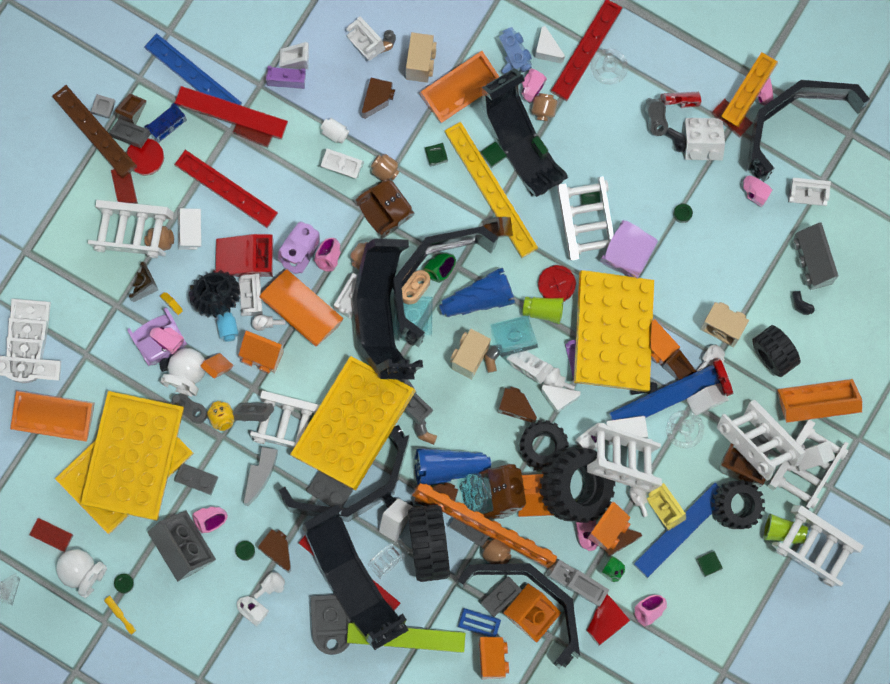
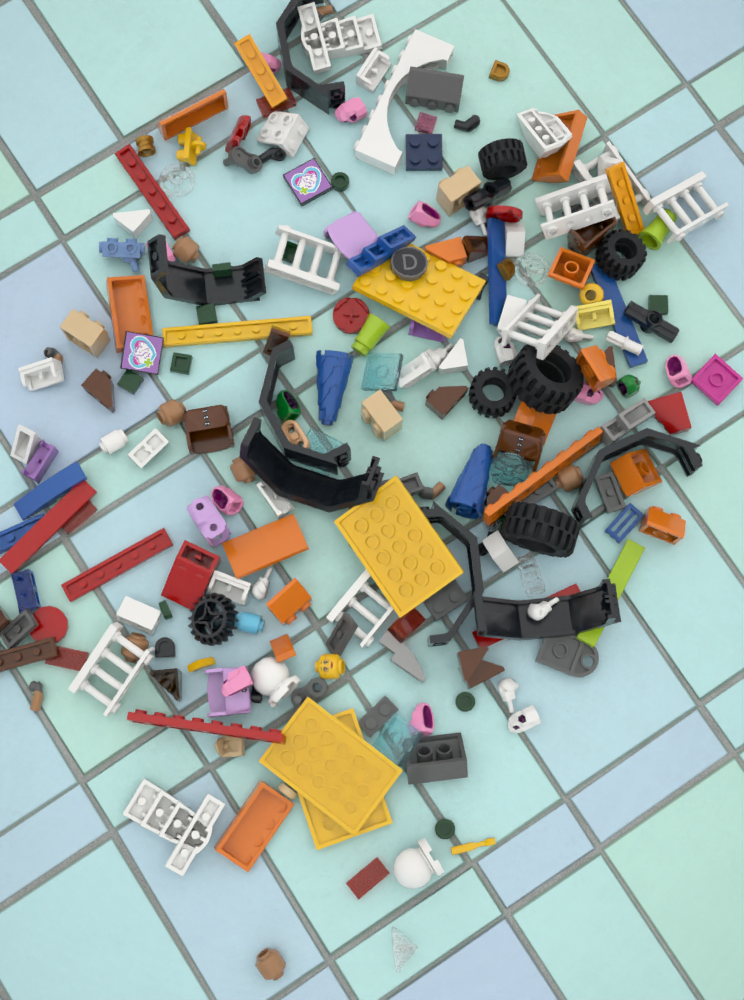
camera: 65 degrees left, 0 degrees up
none -> blue slope [14,461,88,521]
none -> medium nougat arm [29,681,43,711]
none -> dark green tile [117,370,144,395]
none -> tile [120,331,164,375]
none -> red plate [127,709,286,745]
none -> pearl gold wheel [135,135,156,157]
none -> black tile [155,637,176,658]
none -> orange slope [157,89,228,141]
none -> dark green tile [159,600,173,620]
none -> yellow hips [176,127,207,166]
none -> tan plate [214,736,245,758]
none -> tan tile [278,782,298,800]
none -> tile [283,158,333,207]
none -> white slope [297,2,383,74]
none -> medium nougat arm [316,4,333,22]
none -> blue slope [346,225,416,277]
none -> white arch [353,29,455,175]
none -> clear light blue tile [372,713,424,767]
none -> clear red tile [387,608,426,643]
none -> black tile [390,246,428,281]
none -> dark blue plate [405,134,443,171]
none -> bright pink rock [408,201,441,228]
none -> clear pink tile [415,112,437,134]
none -> reddish brown slope [457,646,489,683]
none -> black piece [463,177,512,212]
none -> pearl gold tile [489,60,510,82]
none -> pearl gold tile [497,258,515,281]
none -> white wedge [517,108,572,159]
none -> white piece [527,597,559,621]
none -> orange slope [548,247,595,290]
none -> yellow head [579,283,604,305]
none -> light orange plate [605,161,645,235]
none -> white axle [606,331,644,356]
none -> black piece [623,301,679,343]
none -> dark pink plate [691,354,744,406]

